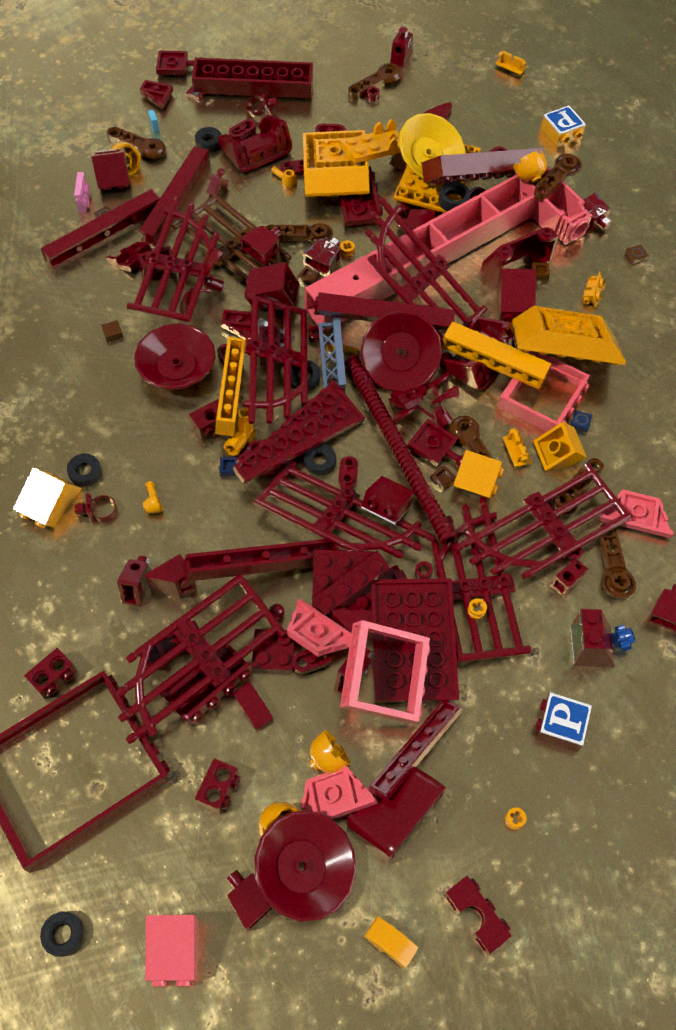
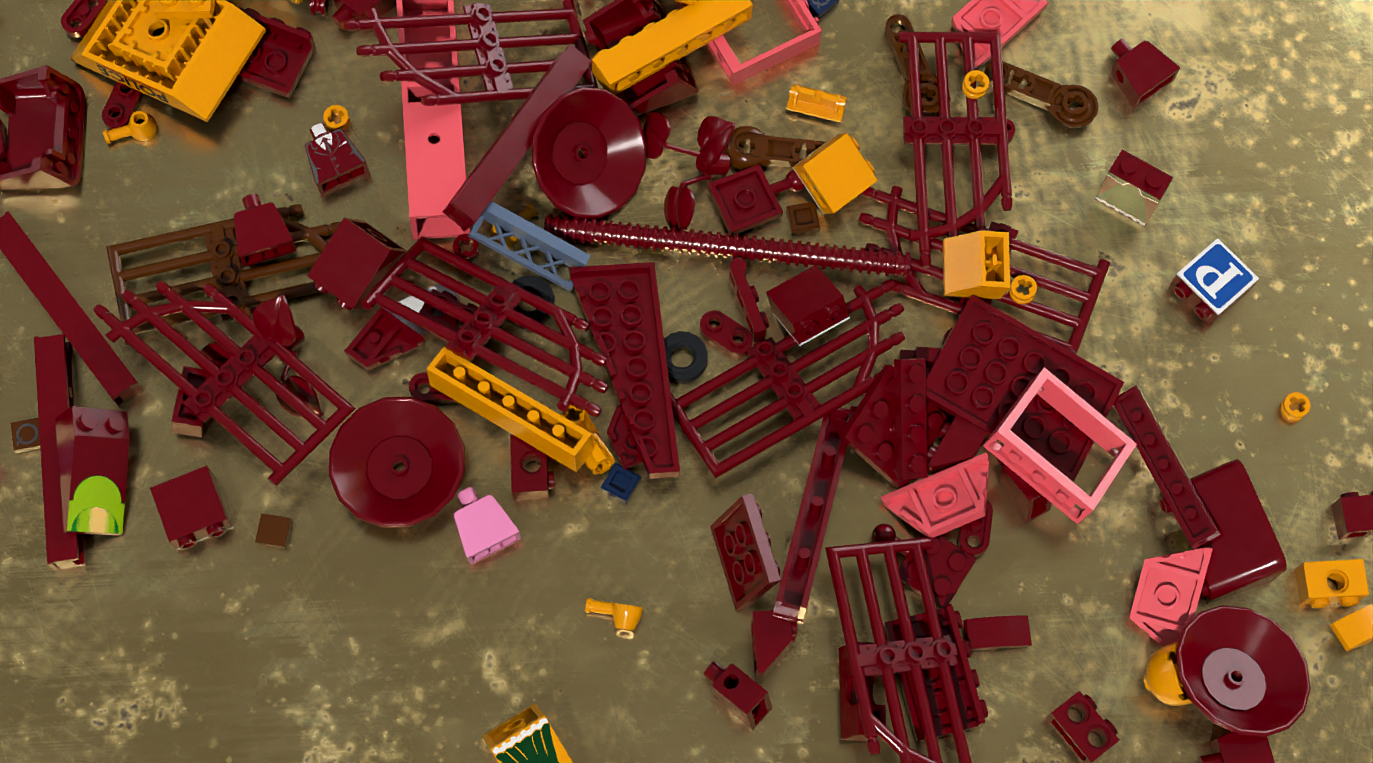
camera: 60 degrees left, 10 degrees up
black tyre [67,453,101,486] -> none
dark red piece [74,492,118,523] -> none
dark red slope [106,242,152,272] -> none
dark red piece [206,168,229,196] -> none
reddish brown beam [266,223,333,244] -> none
reddish brown tile [297,266,320,286] -> none
light orange cylinder [310,730,351,774] -> none
dark red plate [388,386,428,410] -> none
dark red bush [415,561,433,579] -> none
light orange slope [533,422,587,472] -> none
dark red leg [550,559,589,597] -> none
blue gear [611,624,636,651] -> none
none -> dark red slope [55,406,130,536]
none -> dark red piece [150,466,233,550]
none -> bright pink torso [453,487,521,565]
none -> dark red plate [710,494,781,610]
none -> dark red plate [729,258,769,343]
none -> light orange slope [943,230,1010,299]
none -> light orange bush [962,70,989,99]
none -> light orange brick [1295,559,1369,608]

